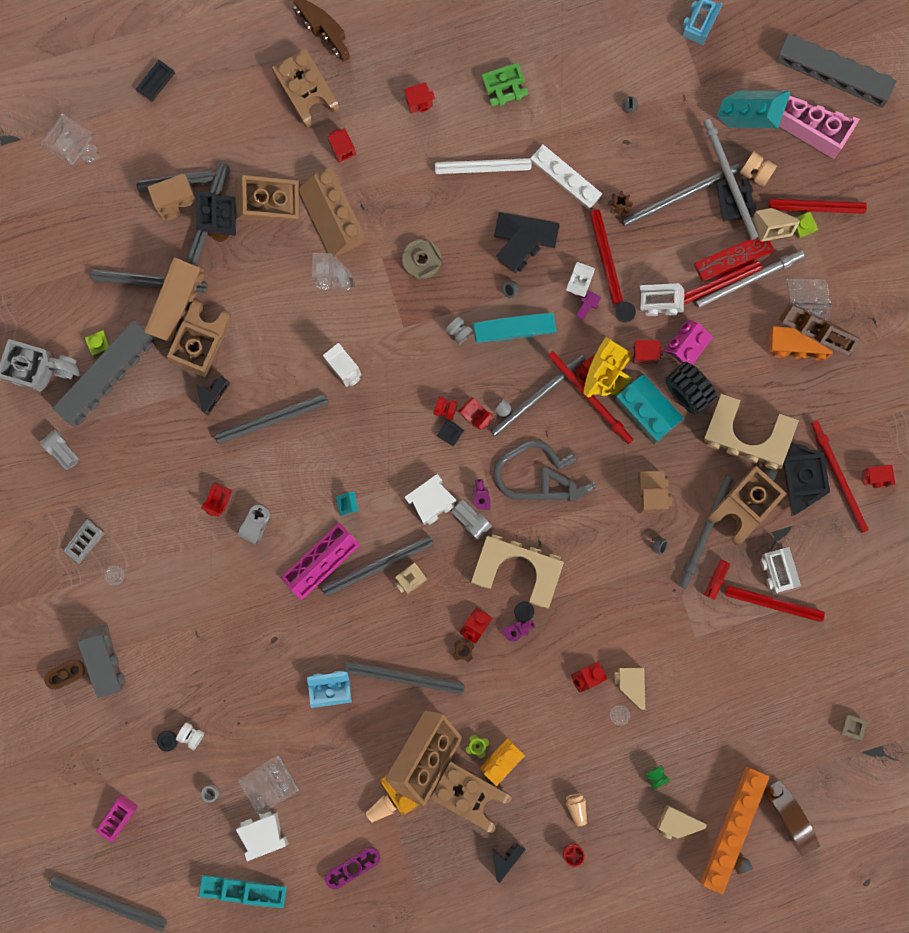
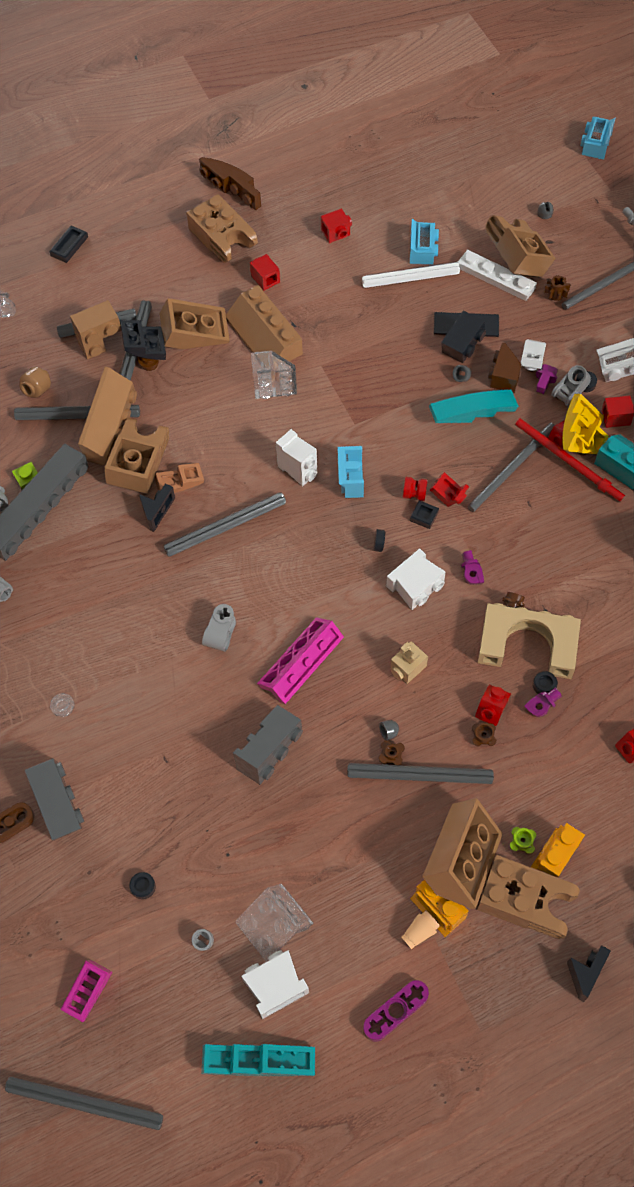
camera: 10 degrees left, 20 degrees down
light grey slope [64,519,105,564] -> none
white wheel [176,722,204,751] -> none
red bracket [201,482,233,517] -> none
medium azure bracket [307,671,352,708] -> none
dark grey axle [322,536,434,596] -> none
teal plate [336,492,358,516] -> none
dark tan plate [402,239,442,280] -> none
light grey wheel [446,317,473,345] -> none
light grey piece [451,500,492,540] -> none
bright green plate [482,63,529,107] -> none
light grey hinge [494,399,511,417] -> none
dark grey piece [494,441,597,502] -> none
red axle [590,209,623,304] -> none
none -> medium nougat head [19,367,51,398]
none -> nougat slope [155,463,204,493]
none -> dark grey wedge [233,705,303,785]
none -> medium azure window [337,446,364,498]
none -> black tile [374,529,386,552]
none -> dark grey hinge [379,720,399,741]
none -> reddish brown plate [379,741,405,765]
none -> medium azure window [410,219,439,265]
none -> medium nougat brick [485,215,556,277]
none -> reddish brown slope [488,343,522,393]
none -> reddish brown plate [502,592,525,608]
none -> light grey piece [551,365,591,408]

